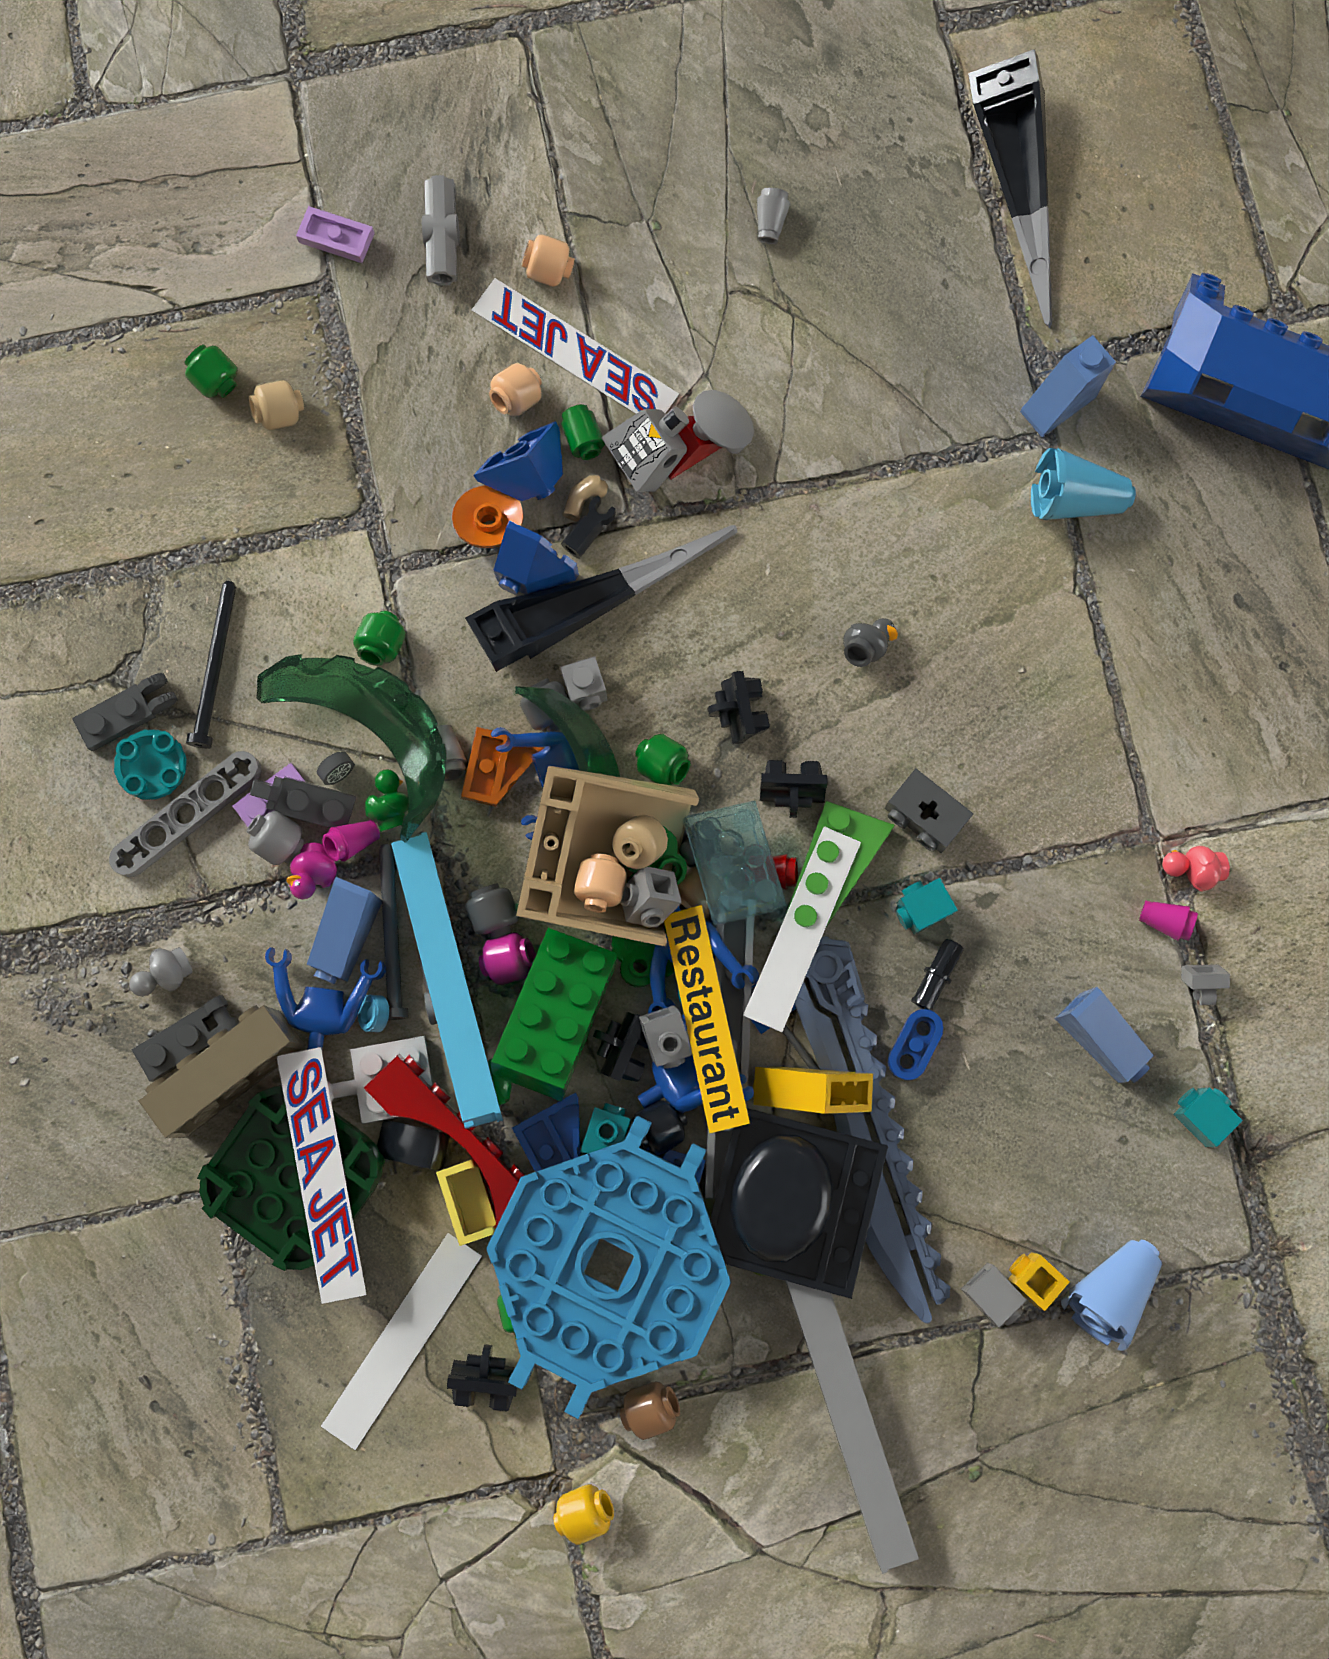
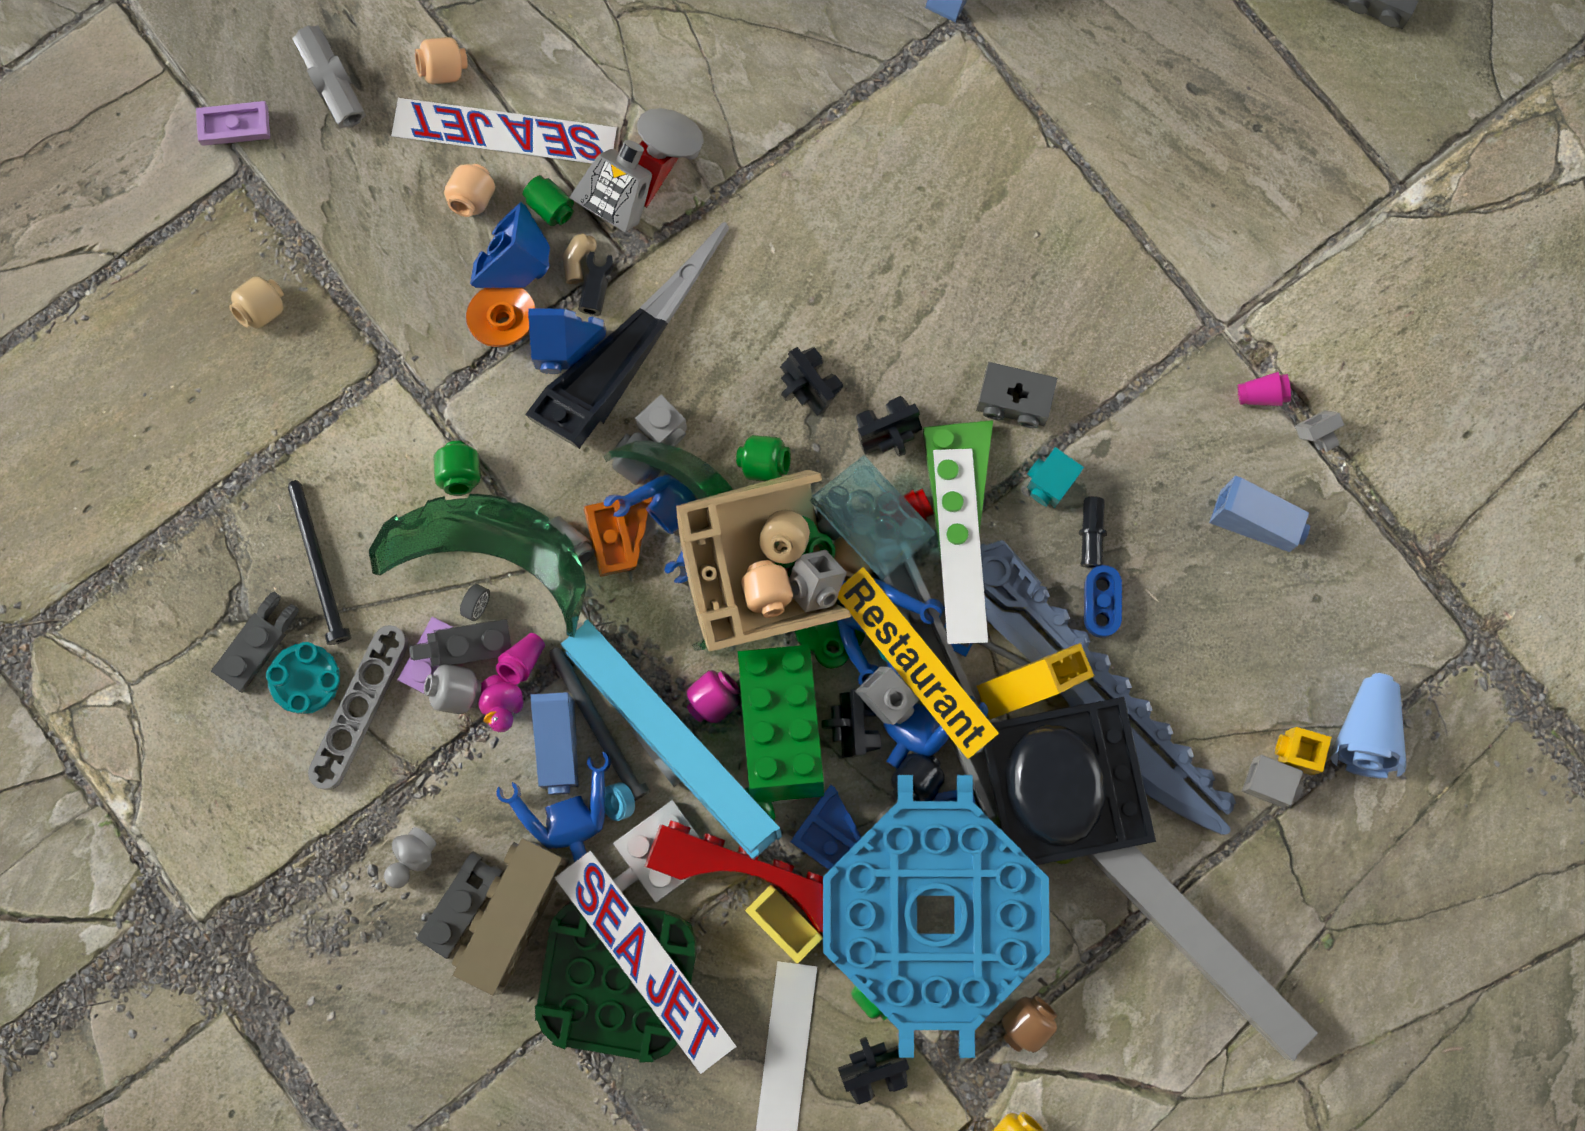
camera: 30 degrees left, 0 degrees up
green head [184,344,238,398] -> none
green animal [365,769,410,832] -> none
black panel [377,1120,450,1171] -> none
dark grey head [466,883,520,939] -> none
teal brick [581,1103,632,1154] -> none
dark grey animal [843,618,898,667] -> none
medium azure cone [1031,448,1136,520] -> none
coral animal [1162,846,1230,892] -> none
teal brick [1173,1087,1243,1147] -> none

